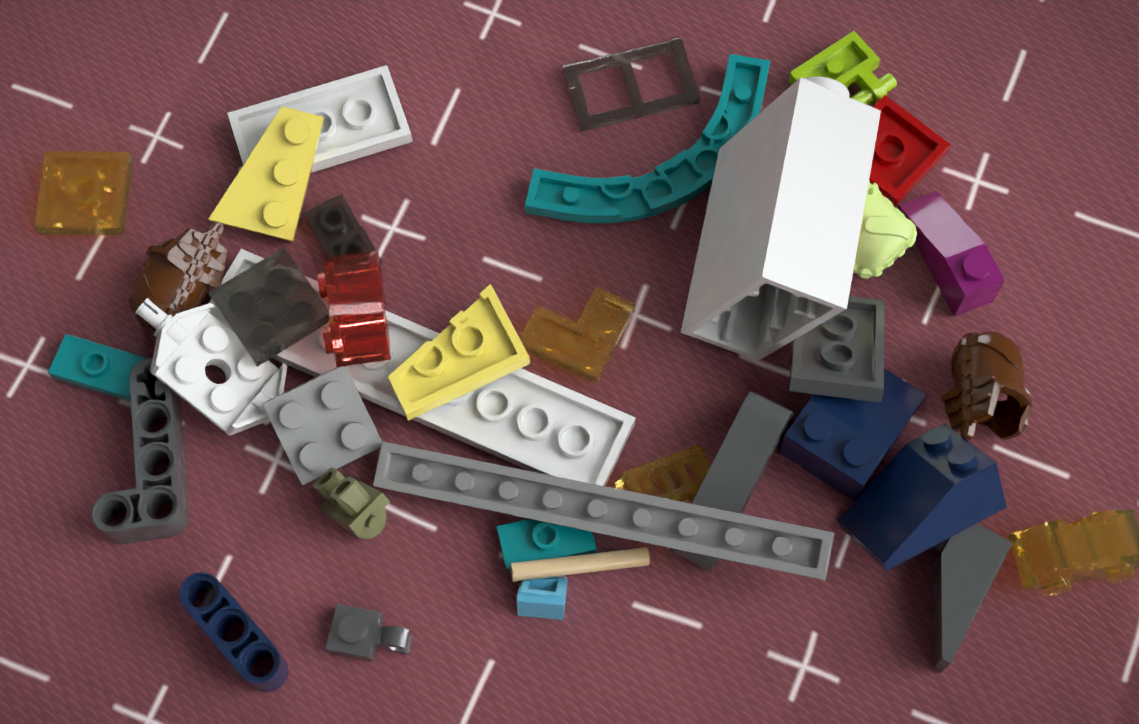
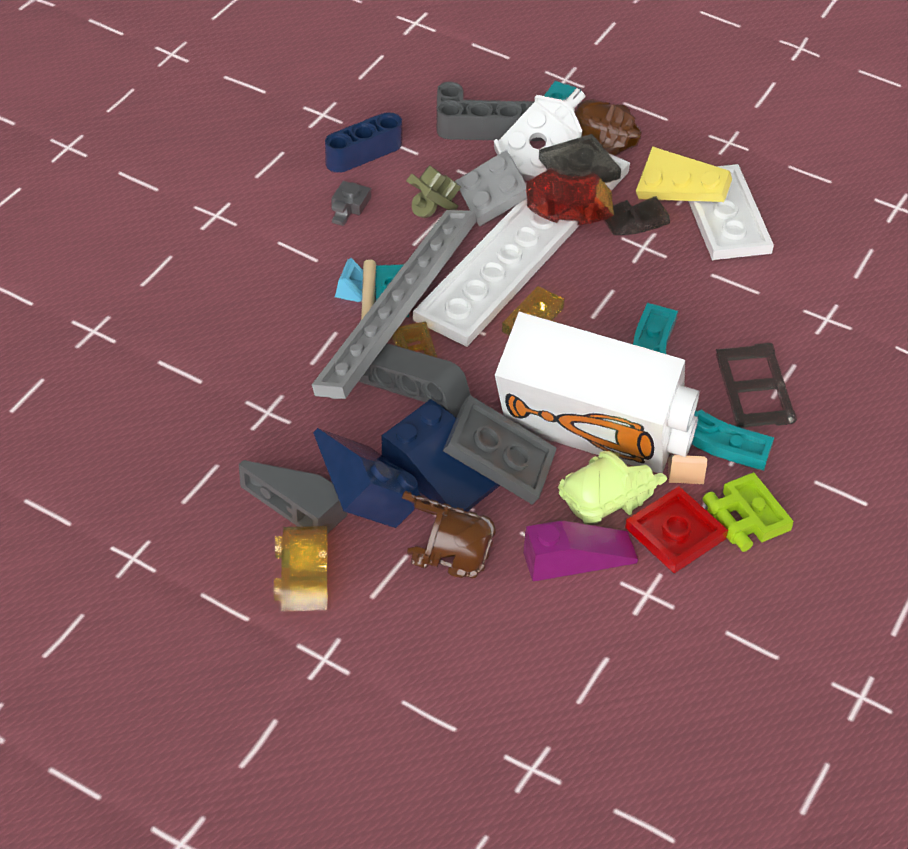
camera: 95 degrees right, 20 degrees down
clear yellow plate [34,151,133,235] -> none
light yellow wing [388,284,530,421] -> none

